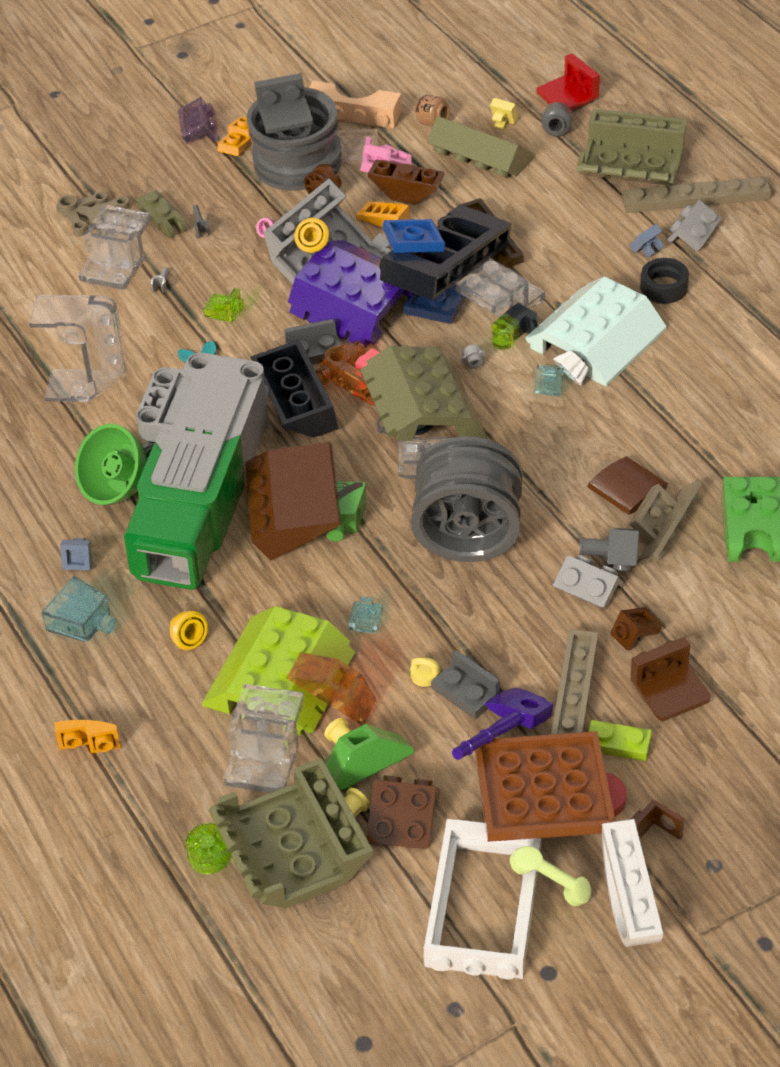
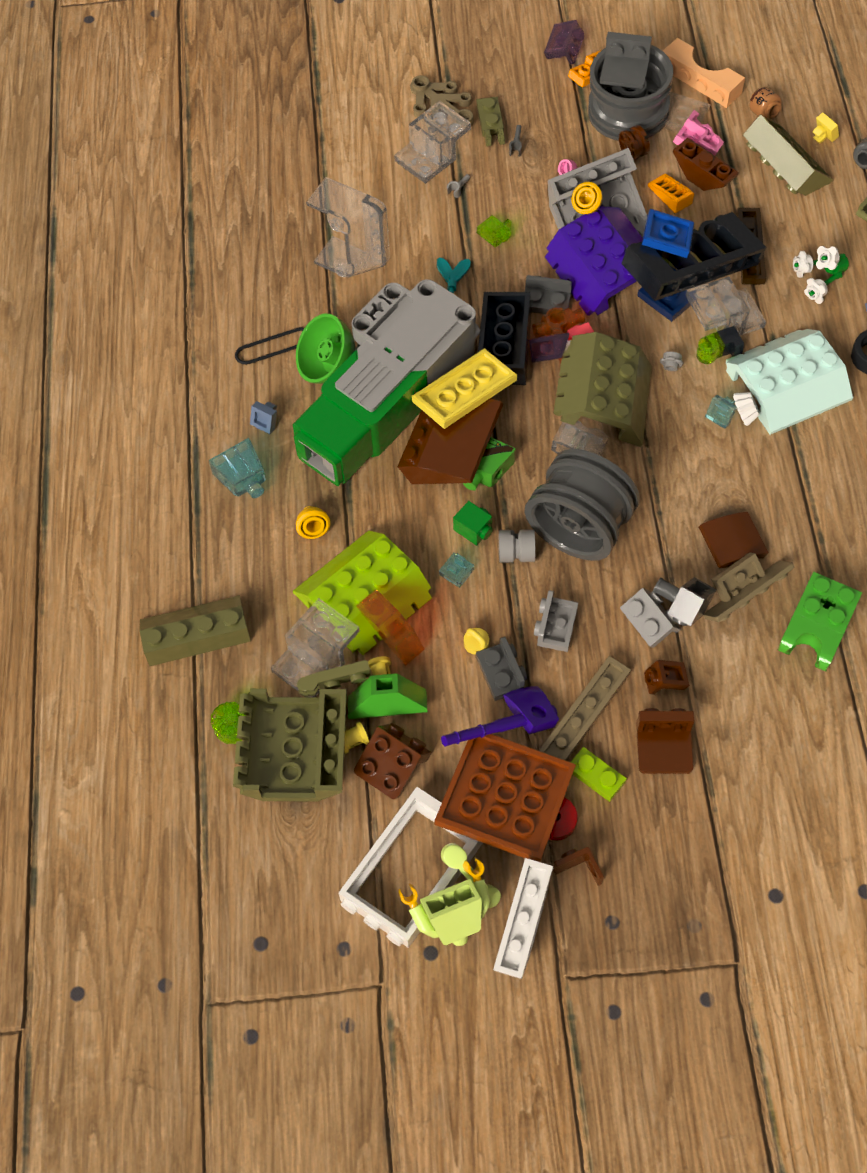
camera: 25 degrees right, 15 degrees up
light orange slope [54,720,121,754] -> none
none -> olive slope [139,595,251,666]
none -> black piece [235,327,304,365]
none -> olive hinge [297,660,371,697]
none -> yellowish green torso [399,858,490,946]
none -> light yellow tile [412,348,517,429]
none -> green brick [453,501,493,546]
none -> light grey wheel [499,530,535,563]
none -> slope [529,333,569,363]
none -> light grey bracket [534,590,578,652]
none -> white plant [793,246,849,304]

